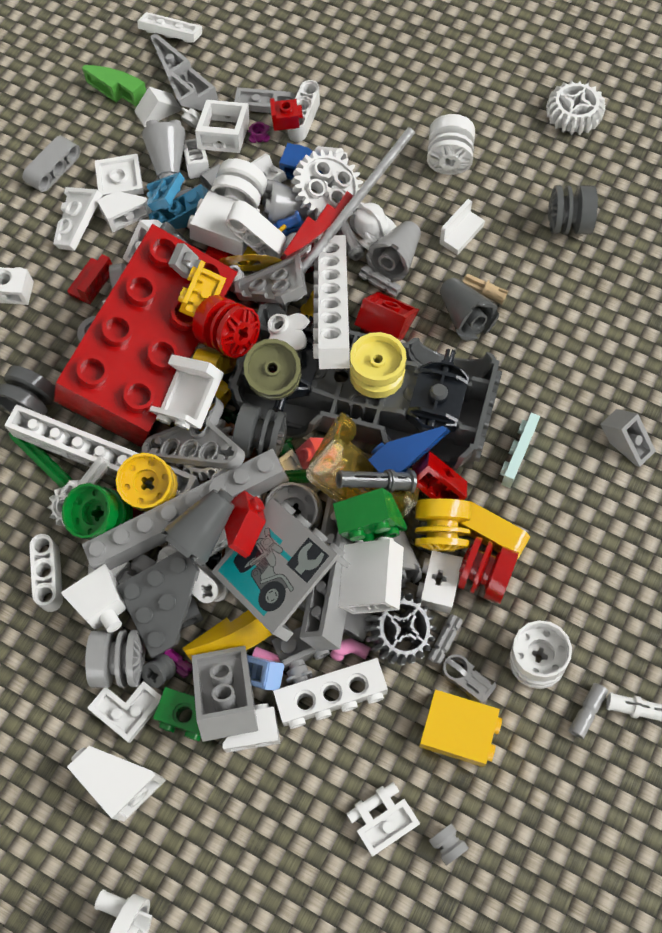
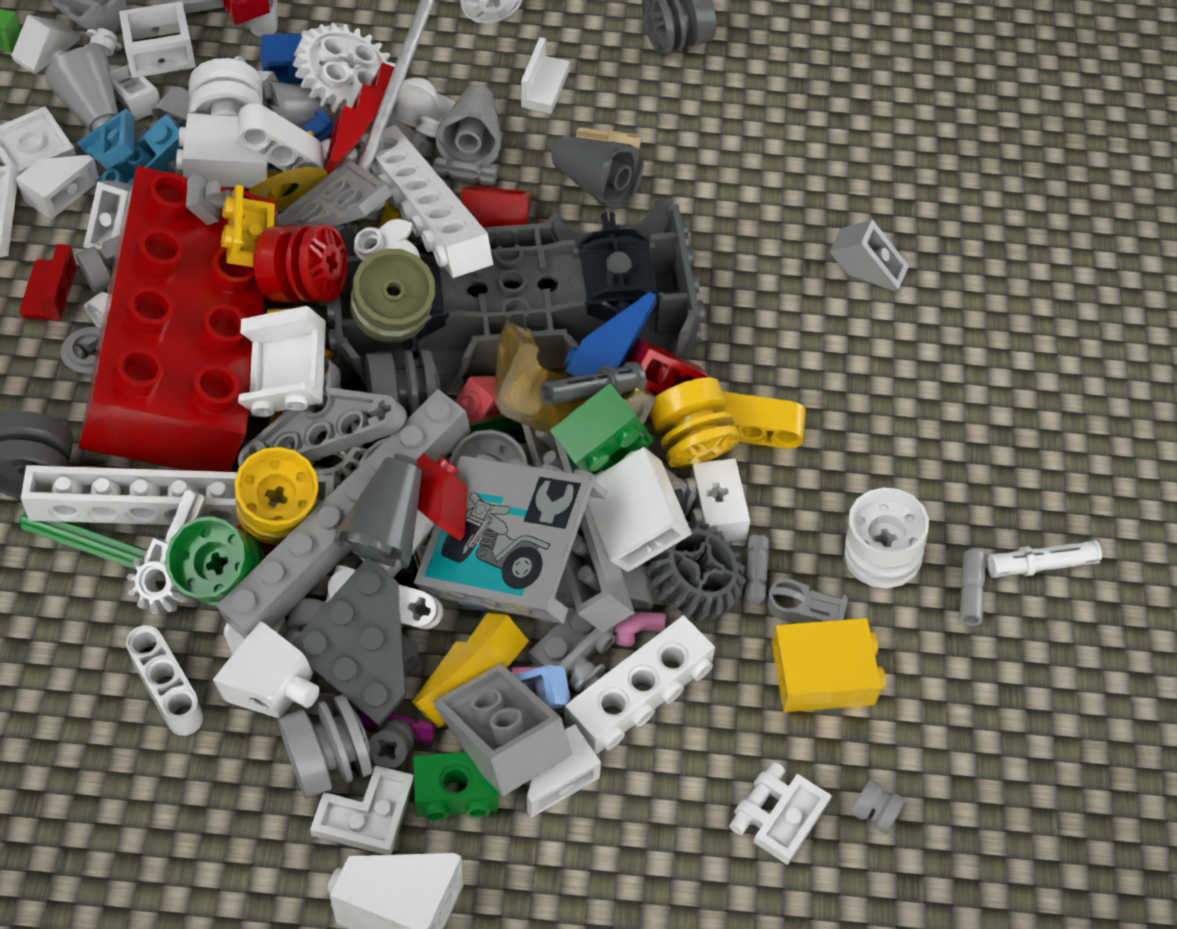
camera: 30 degrees left, 10 degrees down
magenta plate [248,122,270,143] -> none
light yellow wheel [350,332,407,398] -> none
red wheel [457,536,519,604] -> none
light aqua plate [500,413,540,488] -> none

